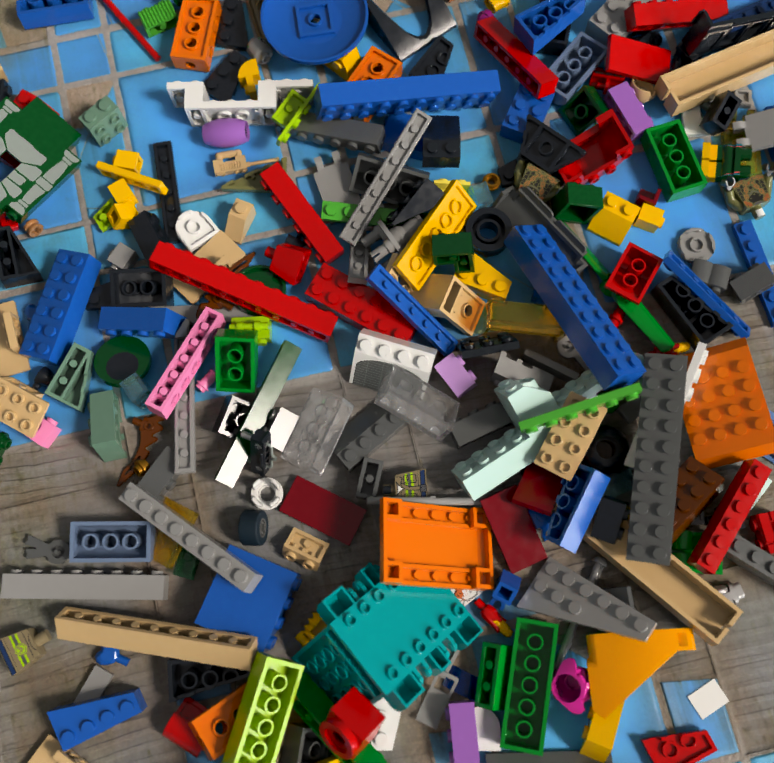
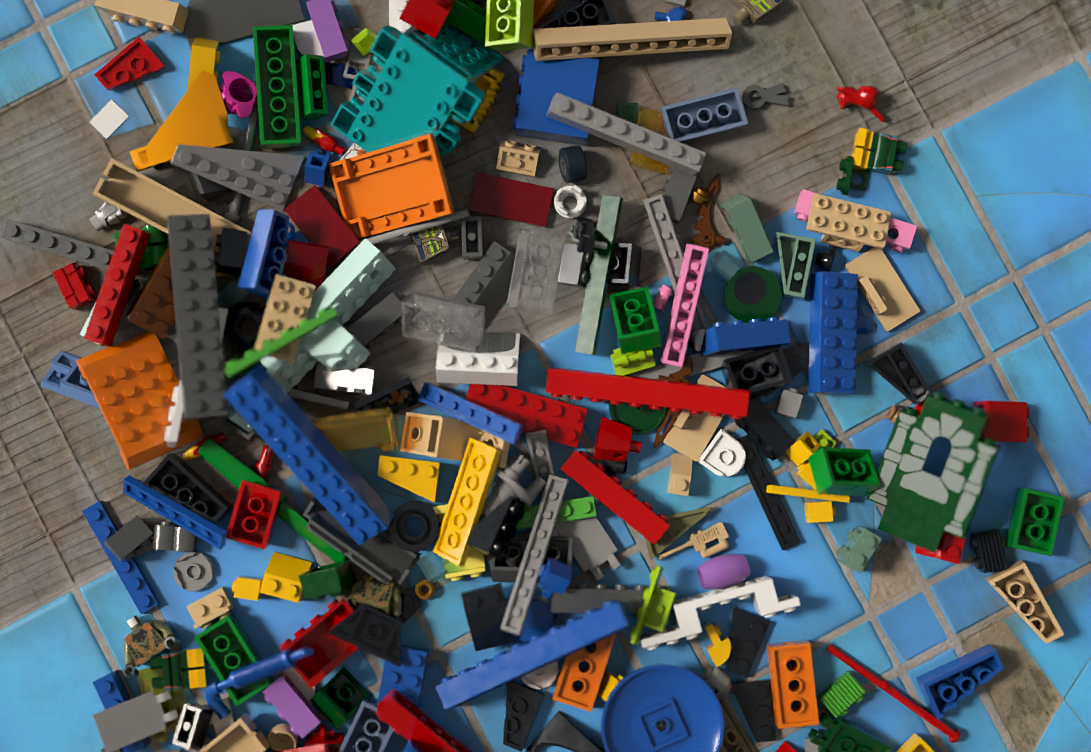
camera: 165 degrees right, 10 degrees up
light grey brick [0,569,169,600] -> none
dark green brick [432,232,475,274] -> none
lavender brick [434,353,477,399] -> none
dark red panel [634,188,662,207] -> none
none -> tan bracket [186,587,234,629]
none -> blue piece [206,648,314,720]
none -> lime piece [351,28,377,56]
none -> blue brick [538,558,572,599]
none -> green brick [808,447,880,496]

